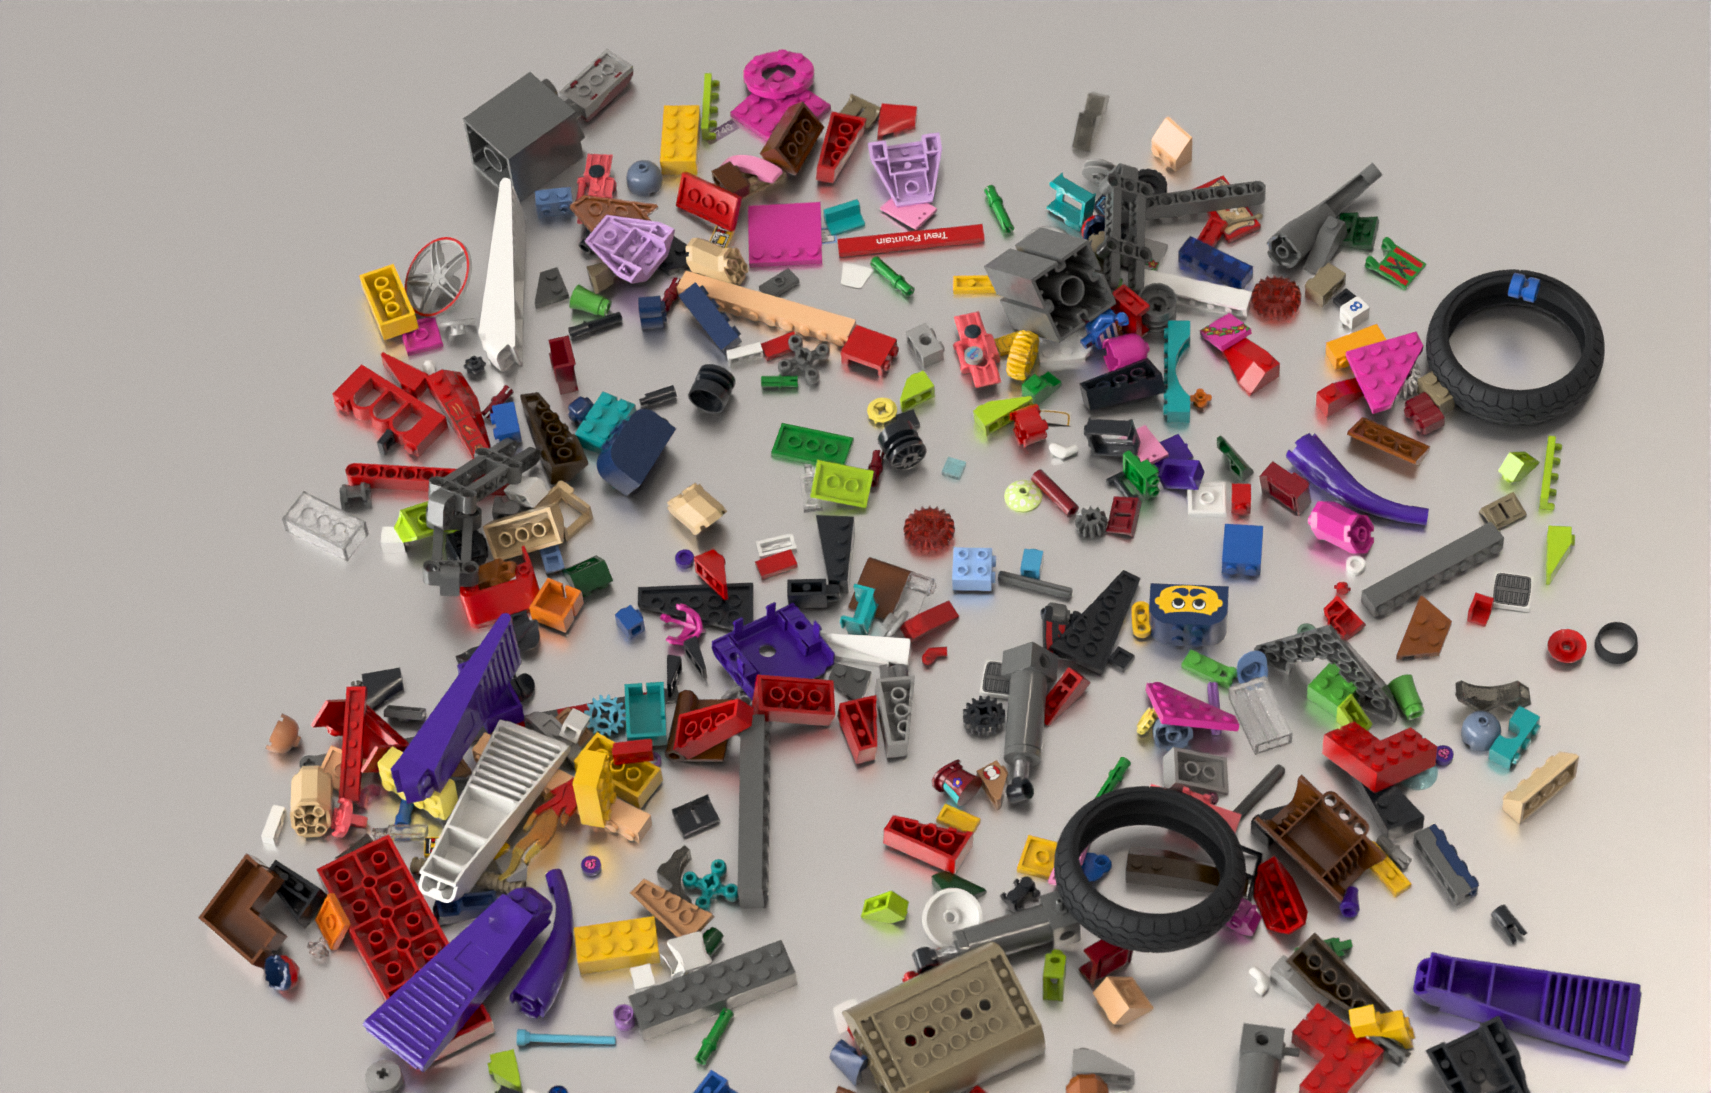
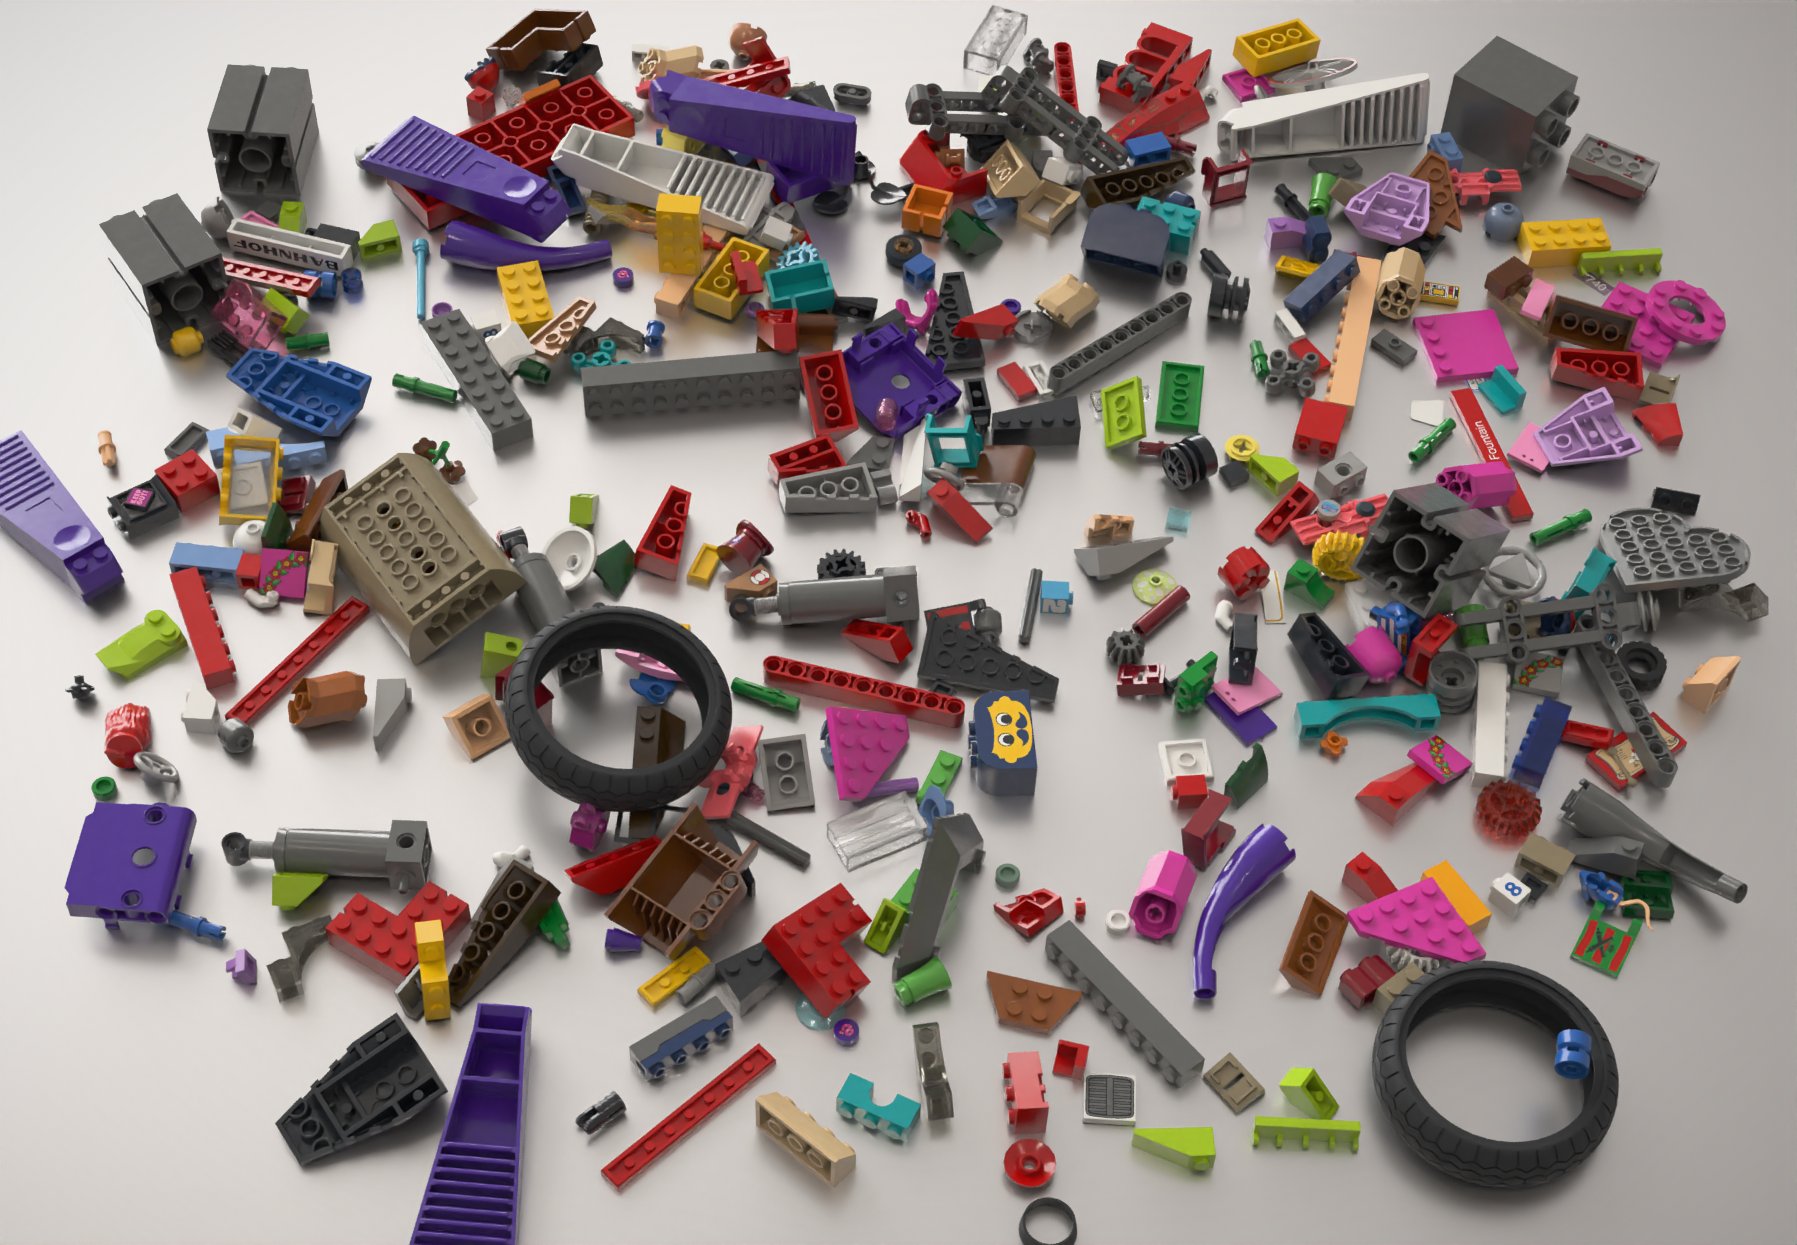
camera: 75 degrees right, 5 degrees down
clear hinge [371,824,429,843] -> none
black plant [463,356,486,375] -> none
black piece [672,794,720,836] -> none
red tile [676,171,742,232] -> none
clear red gear [903,505,955,554] -> none
light blue brick [952,547,996,591] -> none
lime slope [973,396,1033,436] -> none
dark purple panel [1158,459,1205,490] -> none
blue brick [1222,524,1263,576] -> none
sand blue cylinder [1461,711,1501,752] -> none
none -> reddish brown plant [412,437,466,483]
none -> red brick [466,86,496,122]
none -> red tile [601,1043,776,1192]
none -> blue bush [644,320,665,349]
none -> red beam [763,656,965,728]
none -> dark grey plate [833,83,872,105]
none -> clear pink brick [874,398,898,431]
none -> black wheel [885,234,922,267]
none -> wedge [1002,1051,1049,1135]
none -> flat silver tile [1013,310,1053,344]
none -> dark grey beam [1047,292,1192,393]
none -> light grey wedge [1074,537,1174,580]
none -> light nougat slope [1084,514,1134,540]
none -> dark grey piece [1116,64,1154,103]
none -> red slope [1255,481,1320,544]
none -> medium lavender slope [1264,216,1306,251]
none -> yellow slope [1275,255,1320,281]
none -> dark pink brick [1435,461,1517,510]
none -> blue animal [1579,870,1653,931]
none -> dark grey plate [1599,508,1751,593]
none -> black hinge [1651,487,1701,515]

